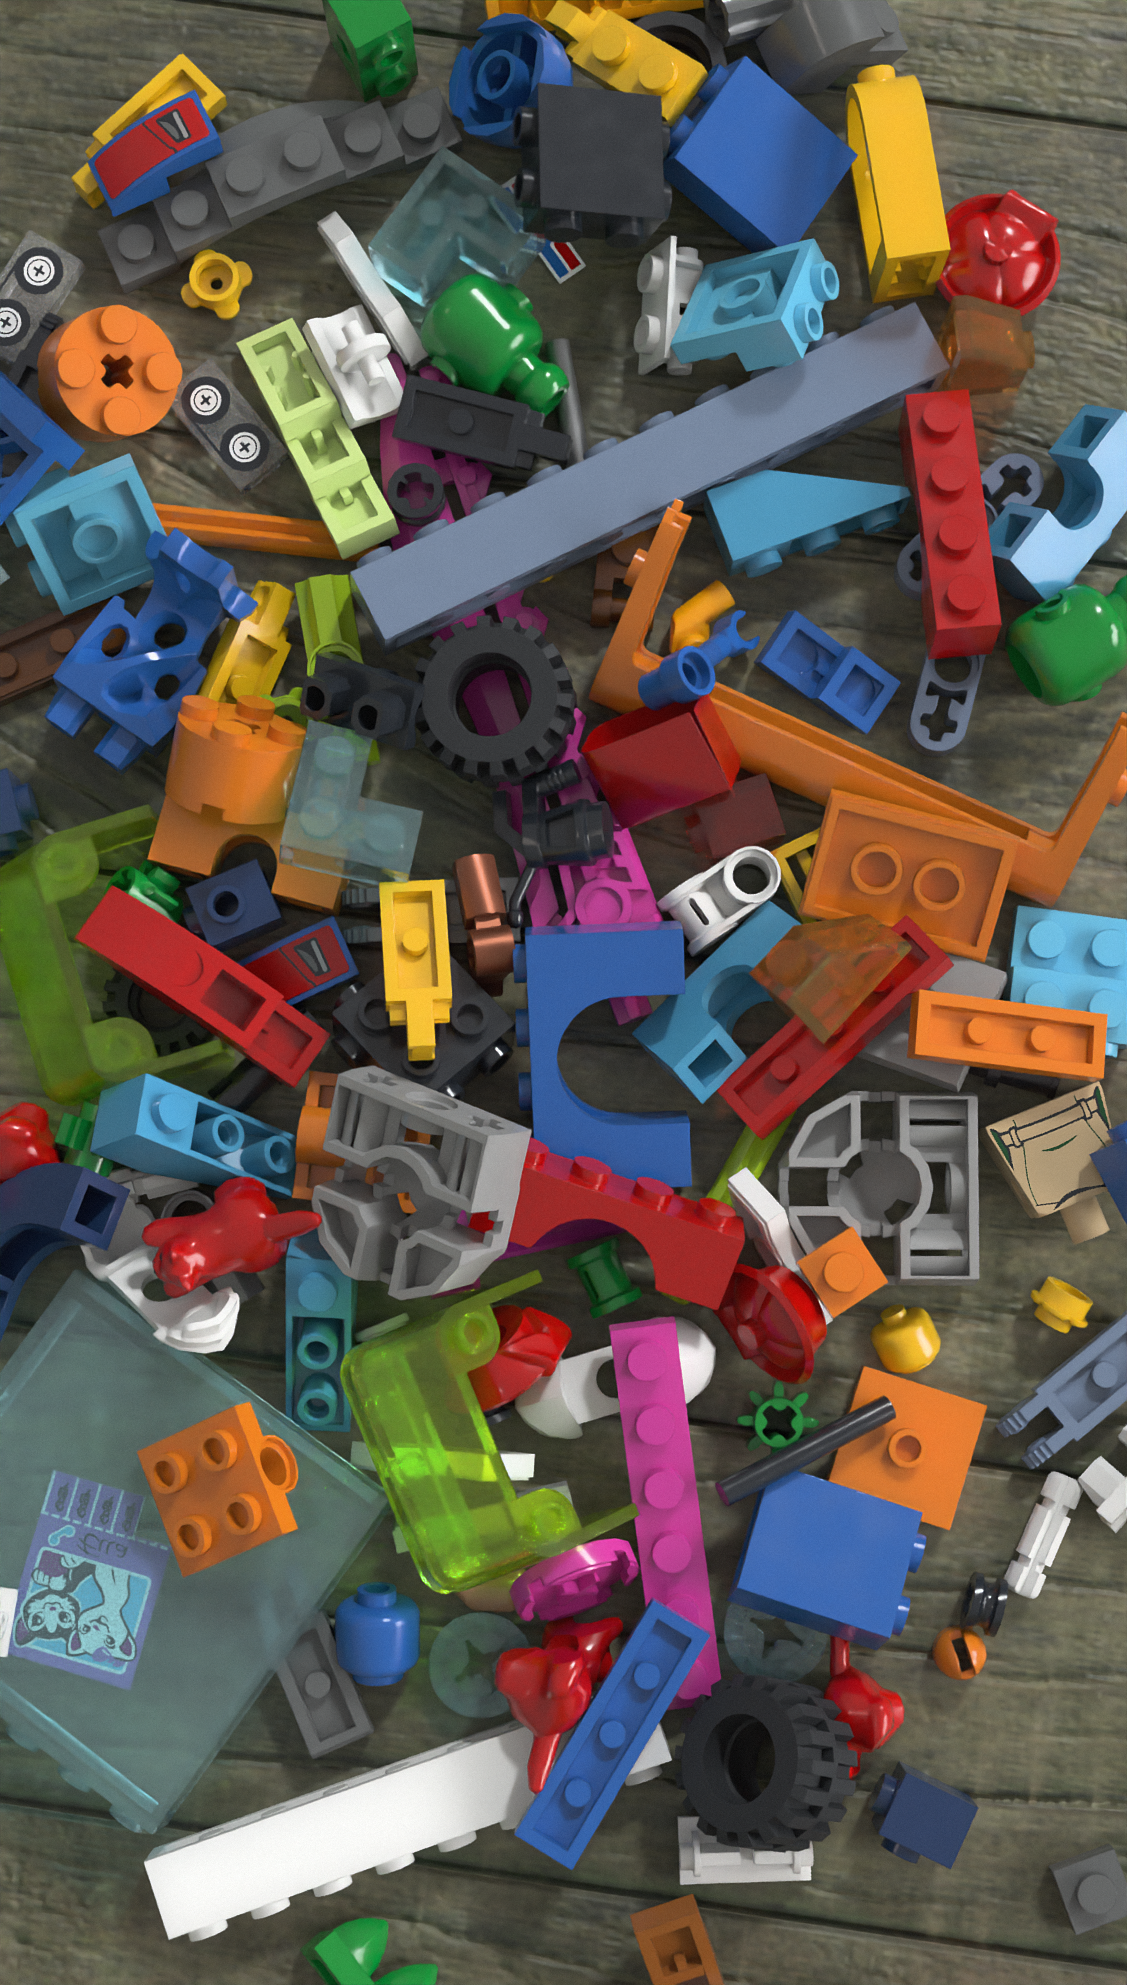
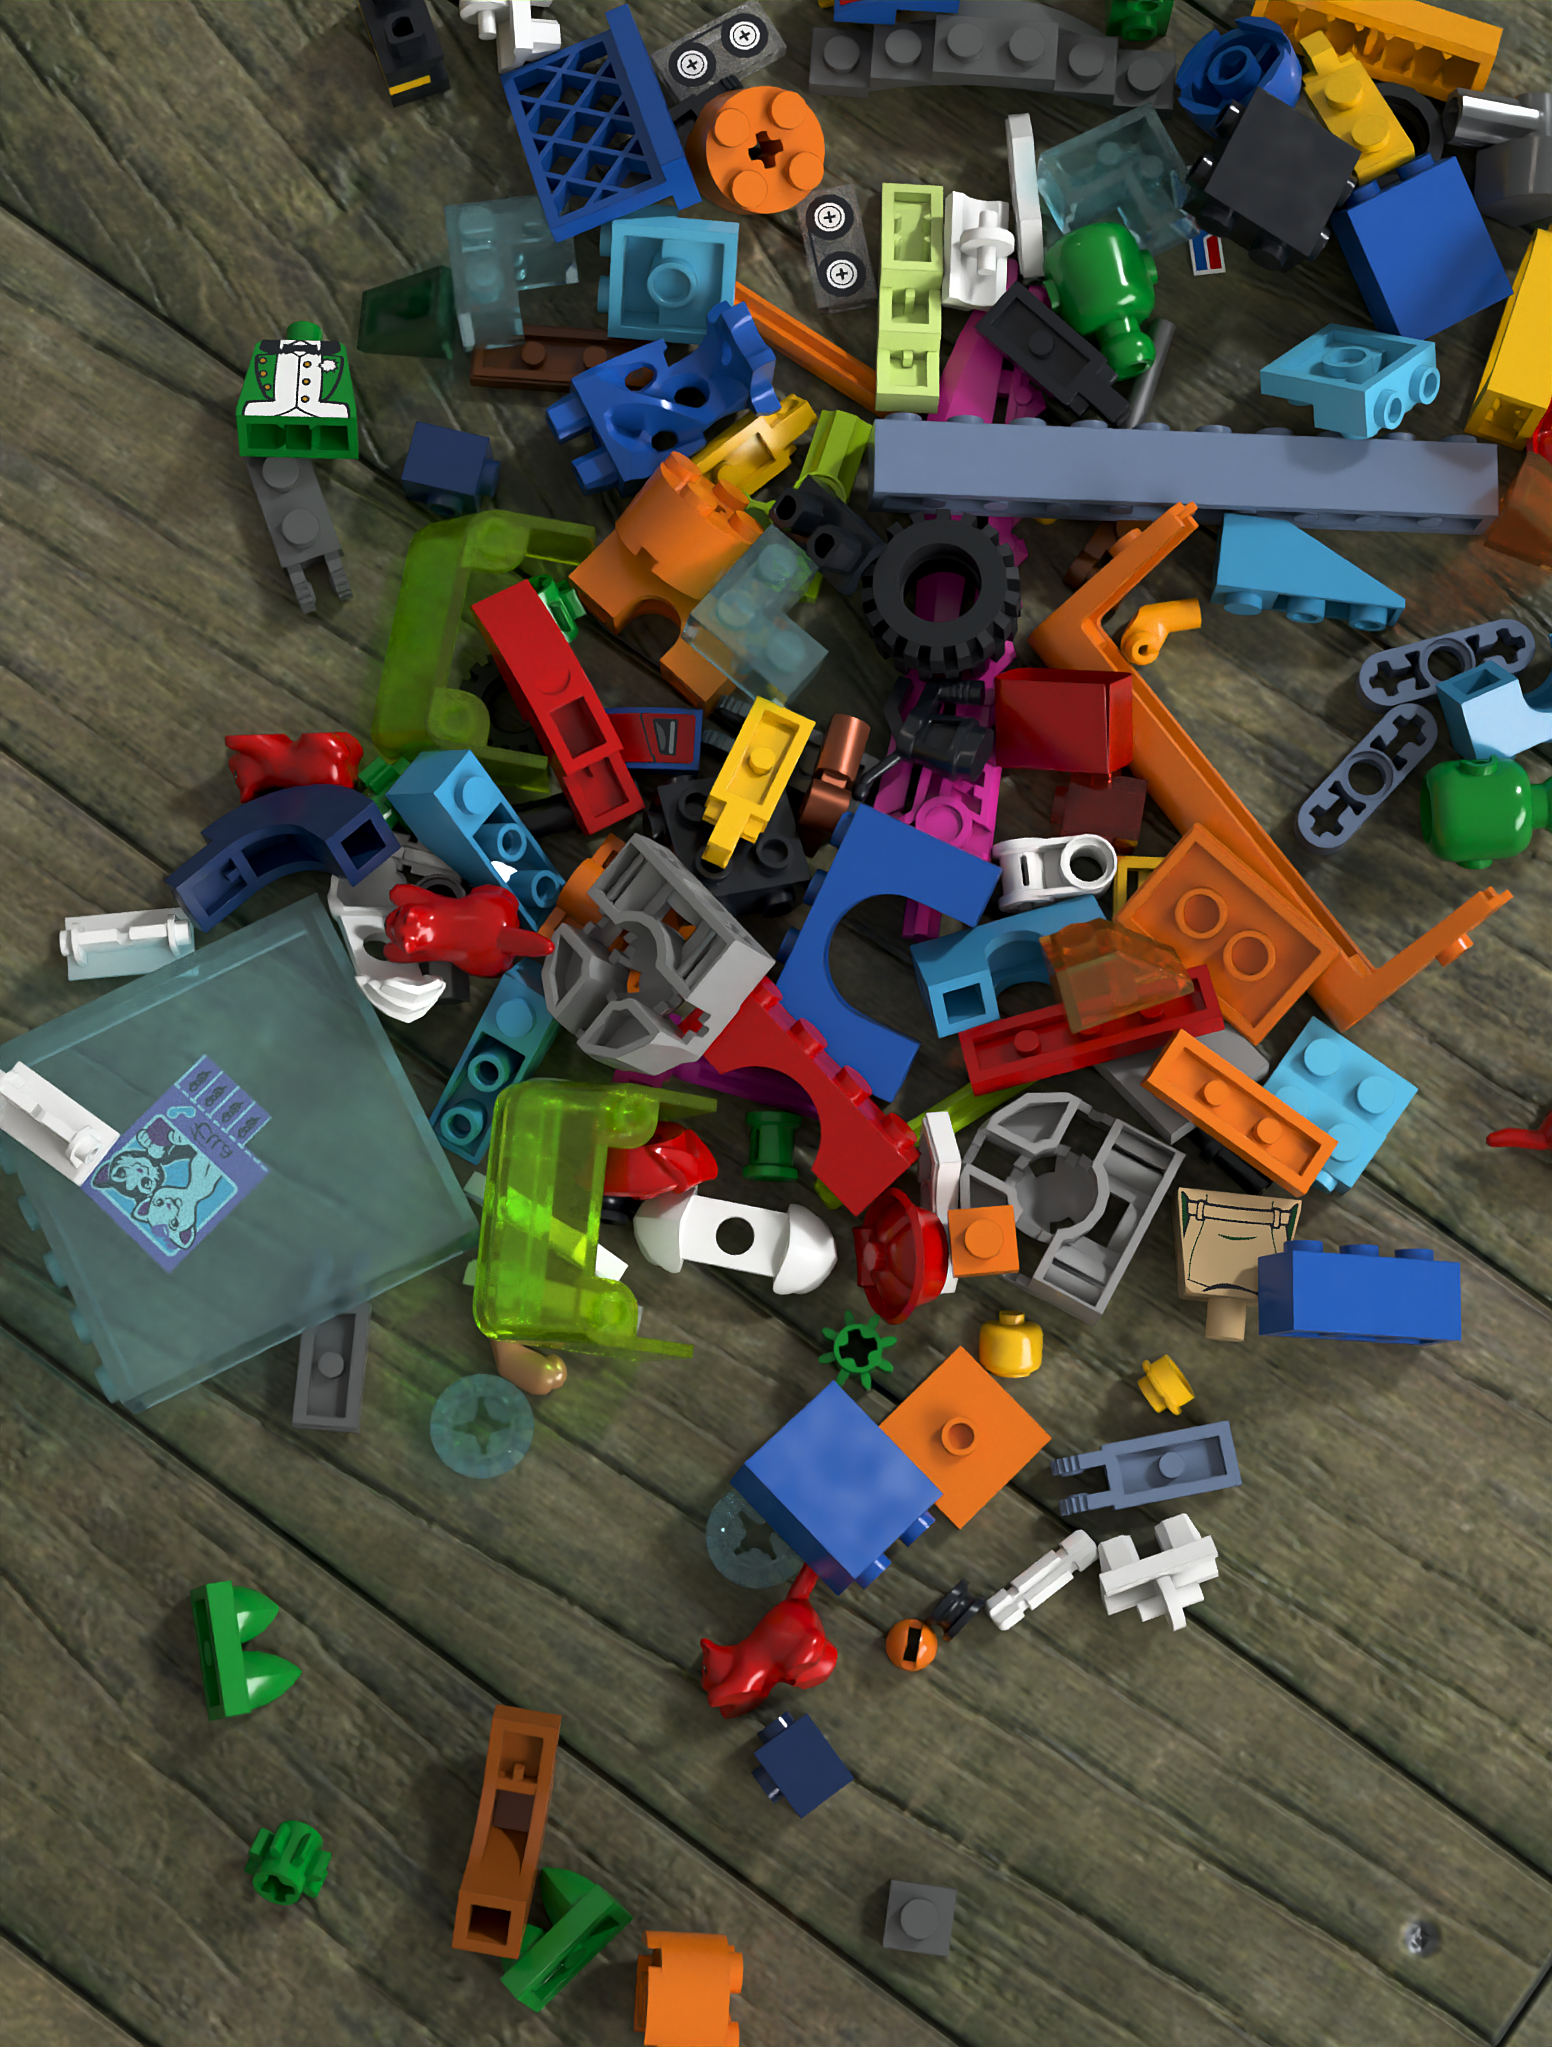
camera: 25 degrees right, 5 degrees down
orange plate [137,1402,298,1578] -> none
white brick [144,1691,672,1942] -> none
yellow plate [181,249,253,320] -> none
dark blue brick [182,859,288,953] -> none
blue head [335,1582,420,1686] -> none
black bush [387,463,446,527] -> none
red animal [495,1616,623,1795] -> none
dark pink tile [509,1538,640,1622] -> none
blue plate [514,1597,710,1870] -> none
dark pink plate [609,1316,721,1710] -> none
white hinge [634,236,704,376] -> none
blue brick [638,610,760,711] -> none
black tyre [674,1673,858,1853] -> none
white hinge [678,1816,813,1885] -> none
black bar [715,1395,896,1507] -> none
blue slope [753,610,901,735] -> none
red arch [898,389,1002,660] -> none

